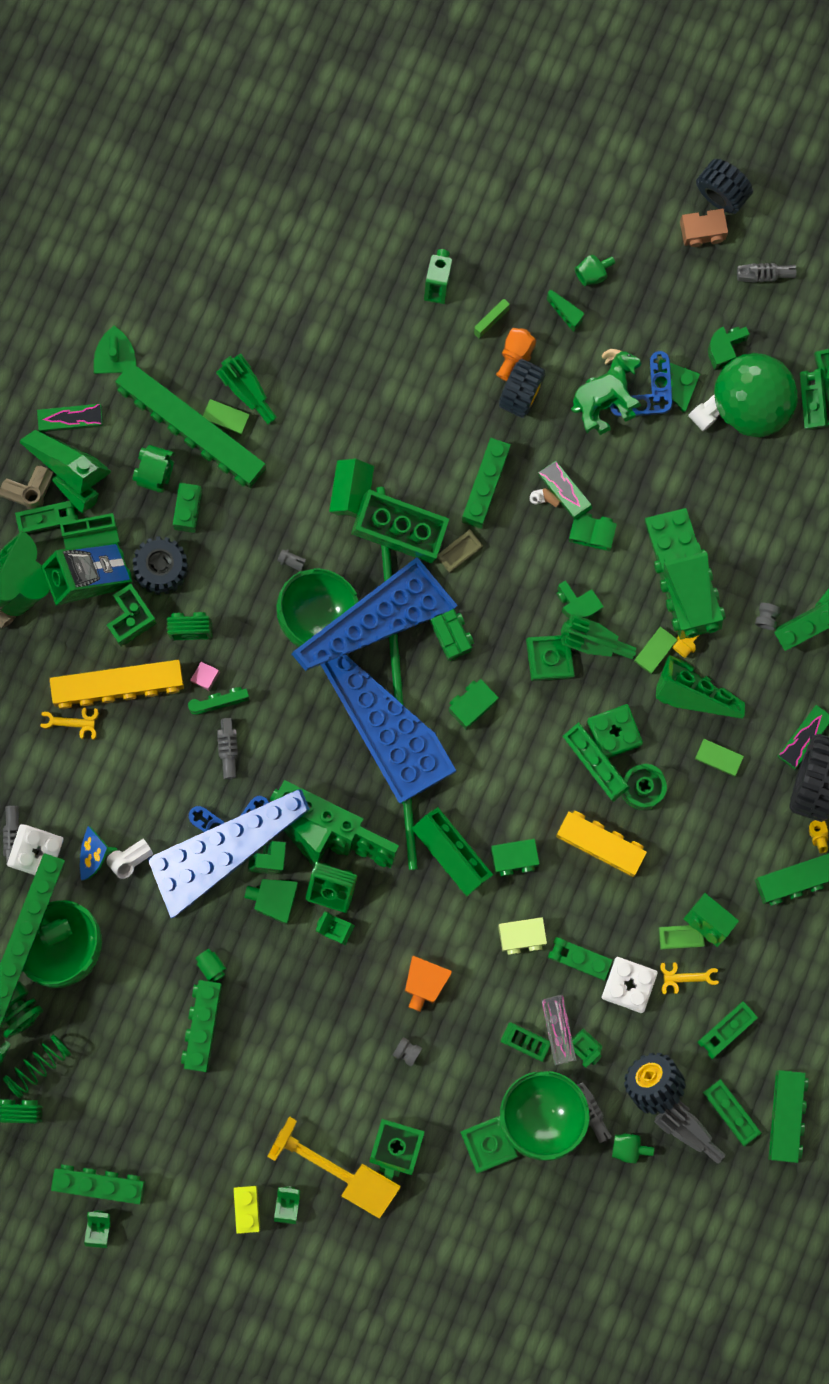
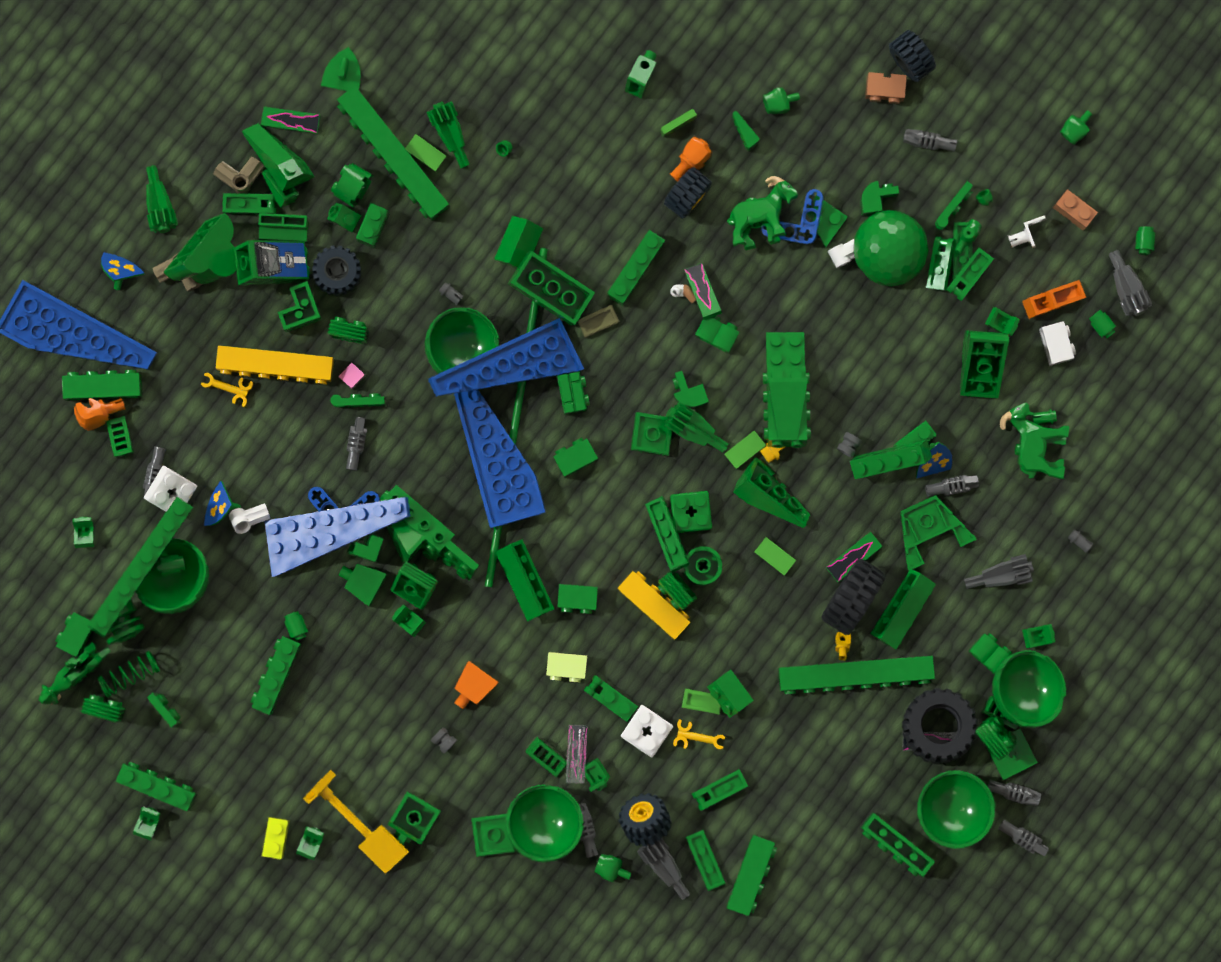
camera: 10 degrees right, 5 degrees up
none -> green plate [147,693,181,728]
none -> green bracket [327,203,361,232]
none -> green hinge [496,140,513,157]
none -> green brick [658,571,697,610]
none -> green plate [935,181,973,230]

